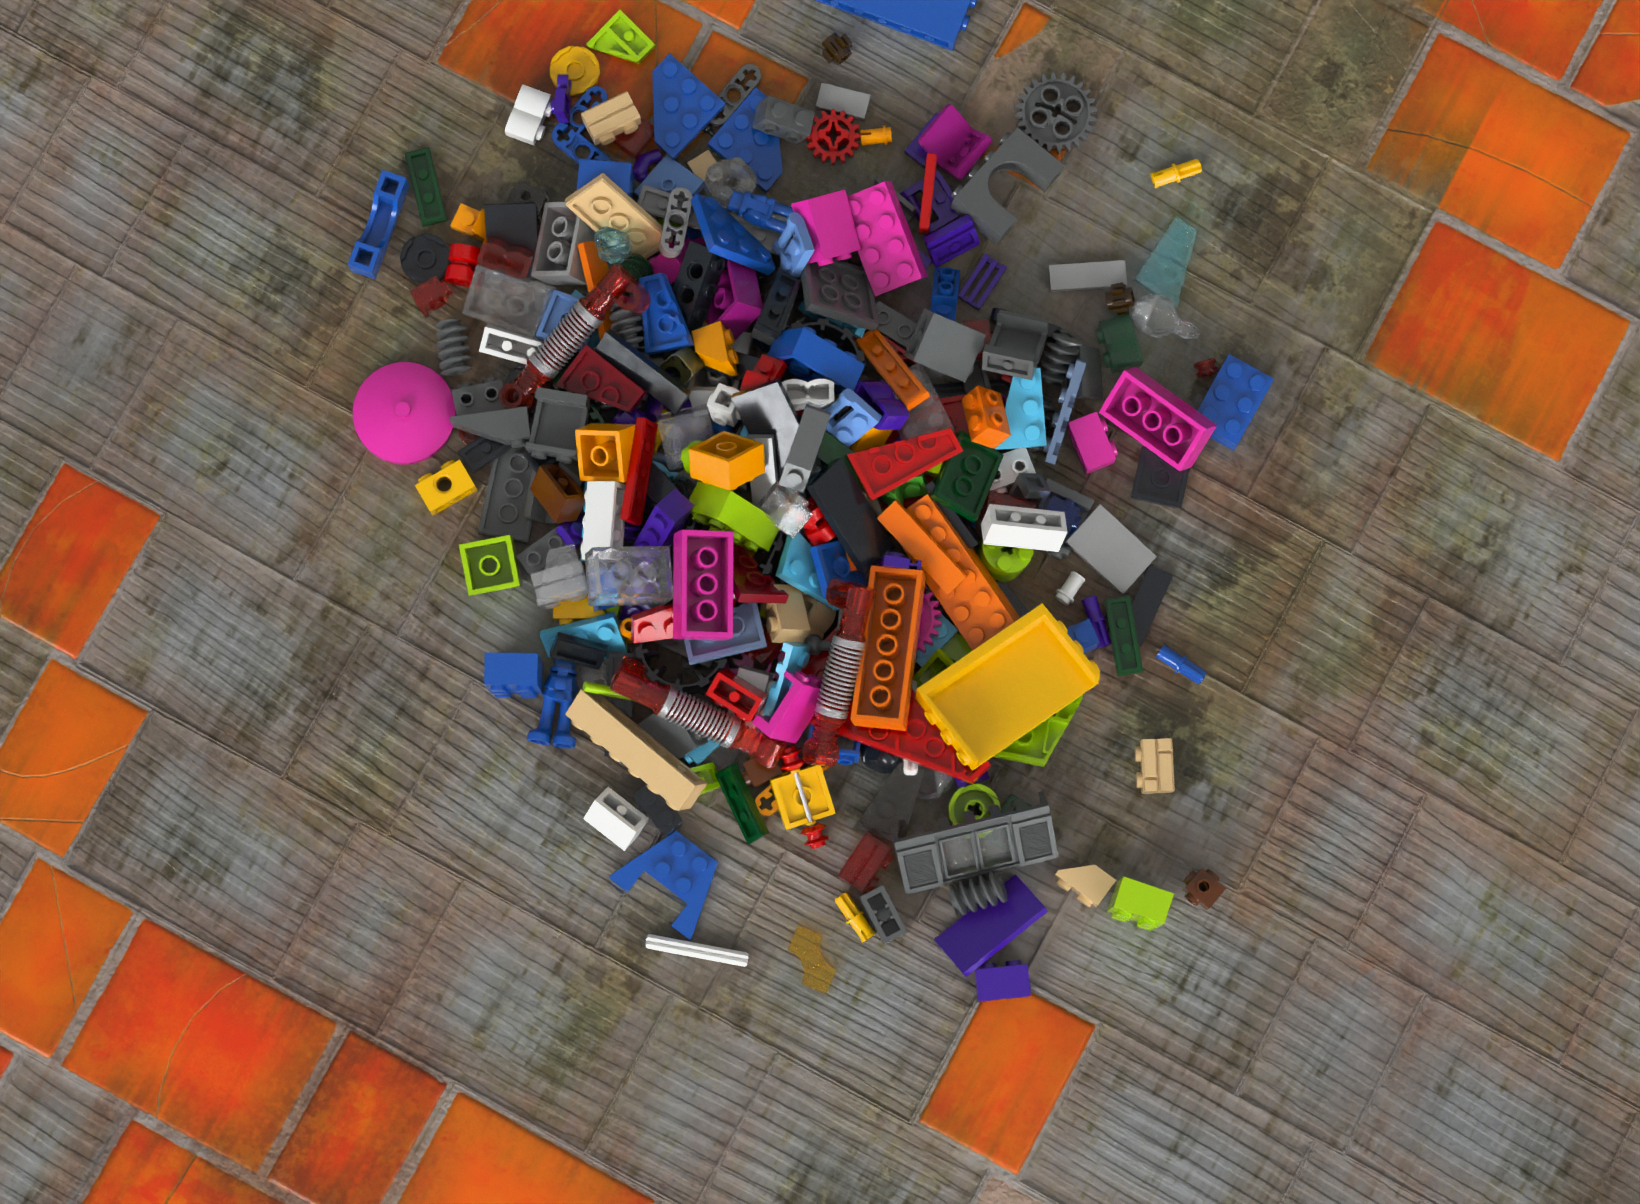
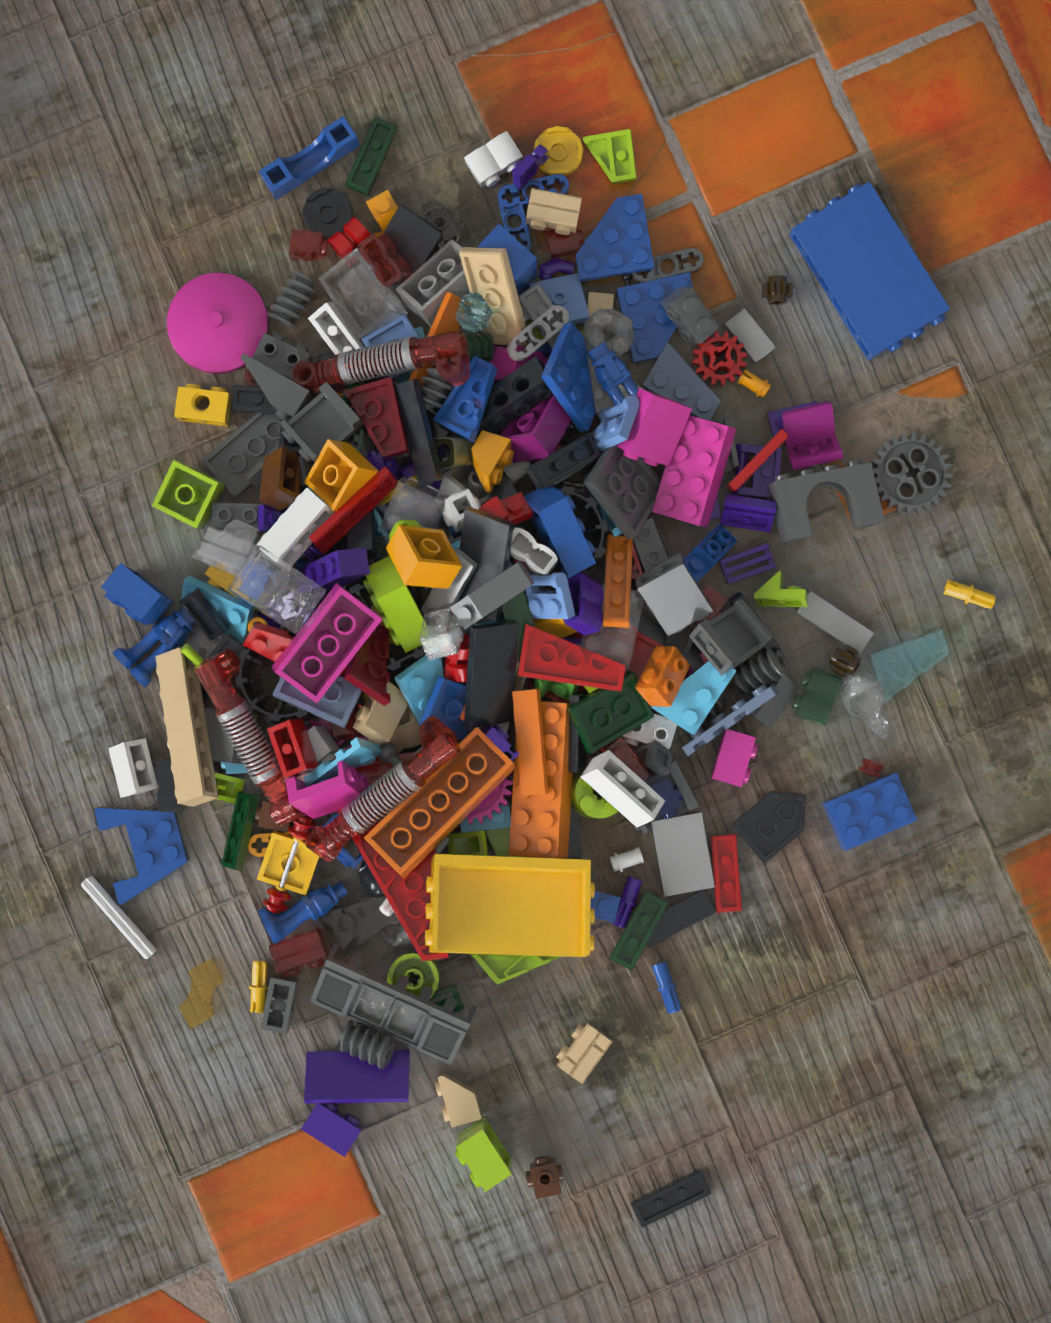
camera: 40 degrees right, 5 degrees up
dark pink brick [1099,367,1217,471] -> none
none -> blue piece [258,882,348,944]
none -> black tile [630,1169,711,1228]
none -> sand blue wing [642,342,721,421]
none -> red tile [710,834,742,913]
none -> lime slope [754,571,808,607]

